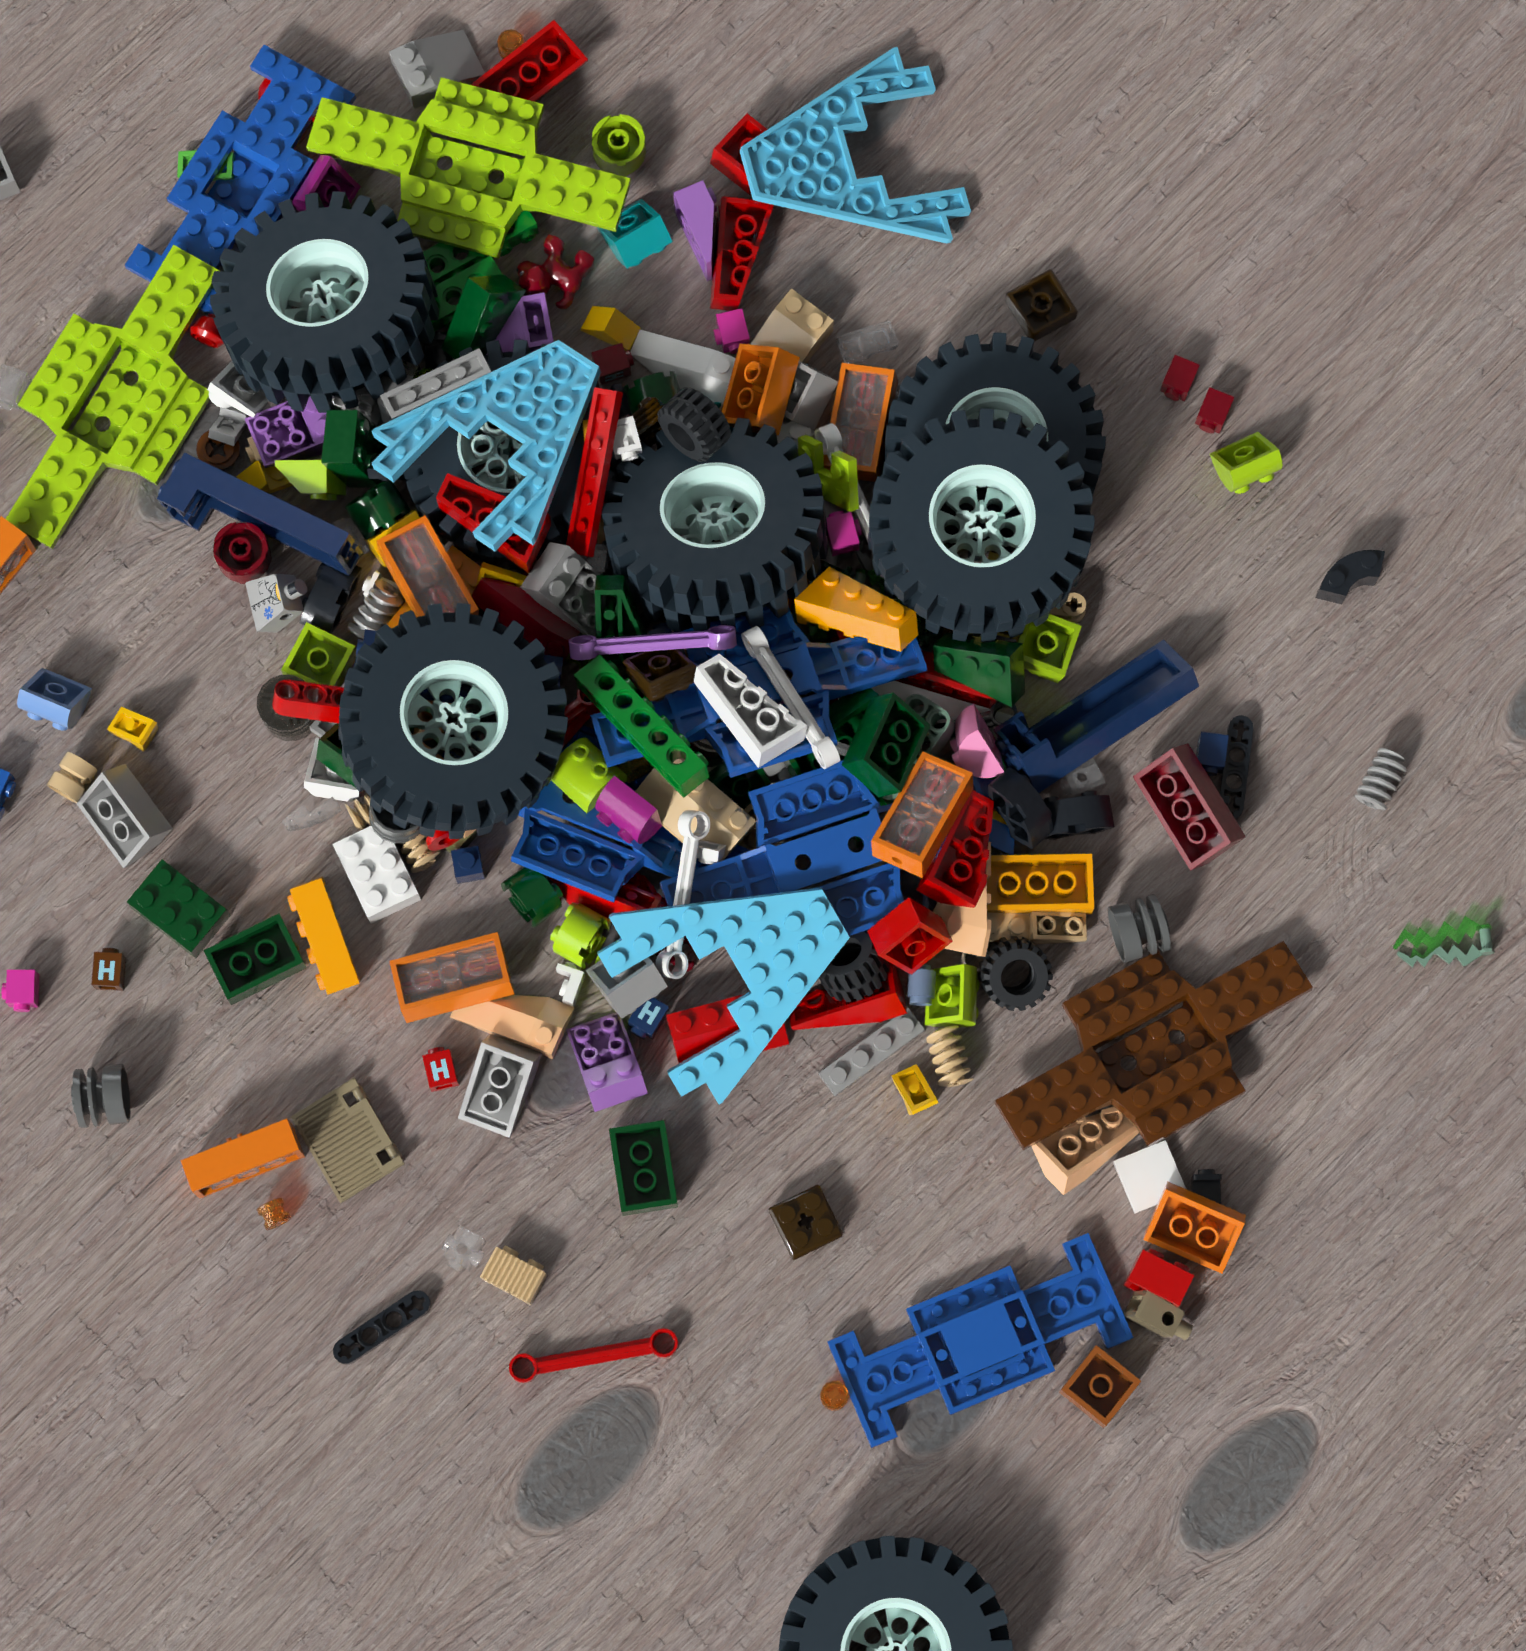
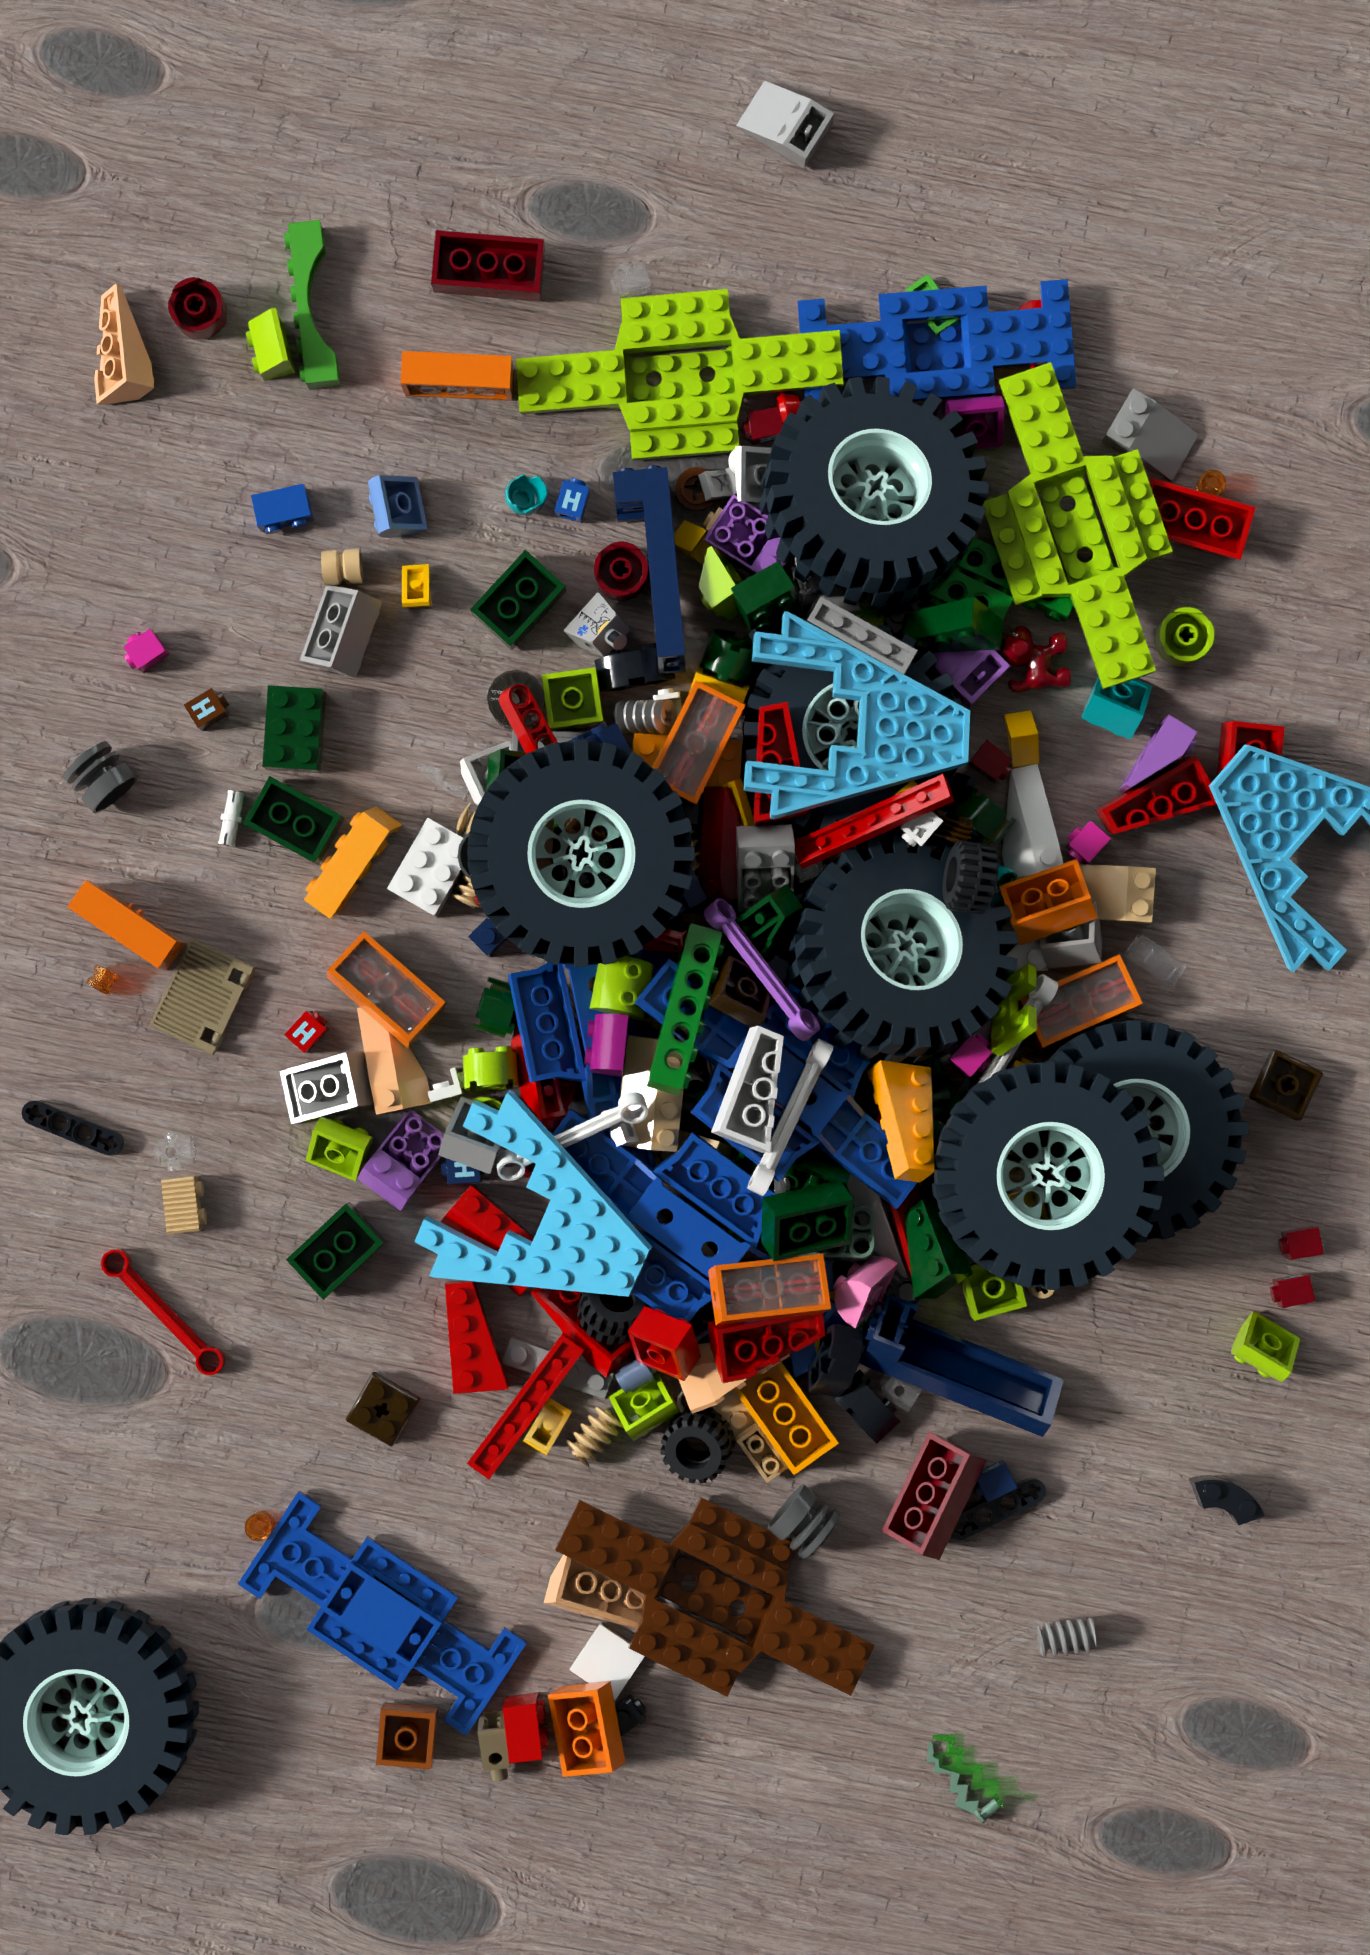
camera: 55 degrees right, 10 degrees up
none -> white pin [218,790,245,847]
none -> lime brick [305,1116,373,1182]
none -> red wedge [445,1280,510,1394]
none -> red plate [467,1332,585,1480]
none -> dark green brick [470,549,567,650]
none -> teal hair [504,474,548,516]
none -> blue brick [554,478,590,523]
none -> dark red brick [742,407,783,445]

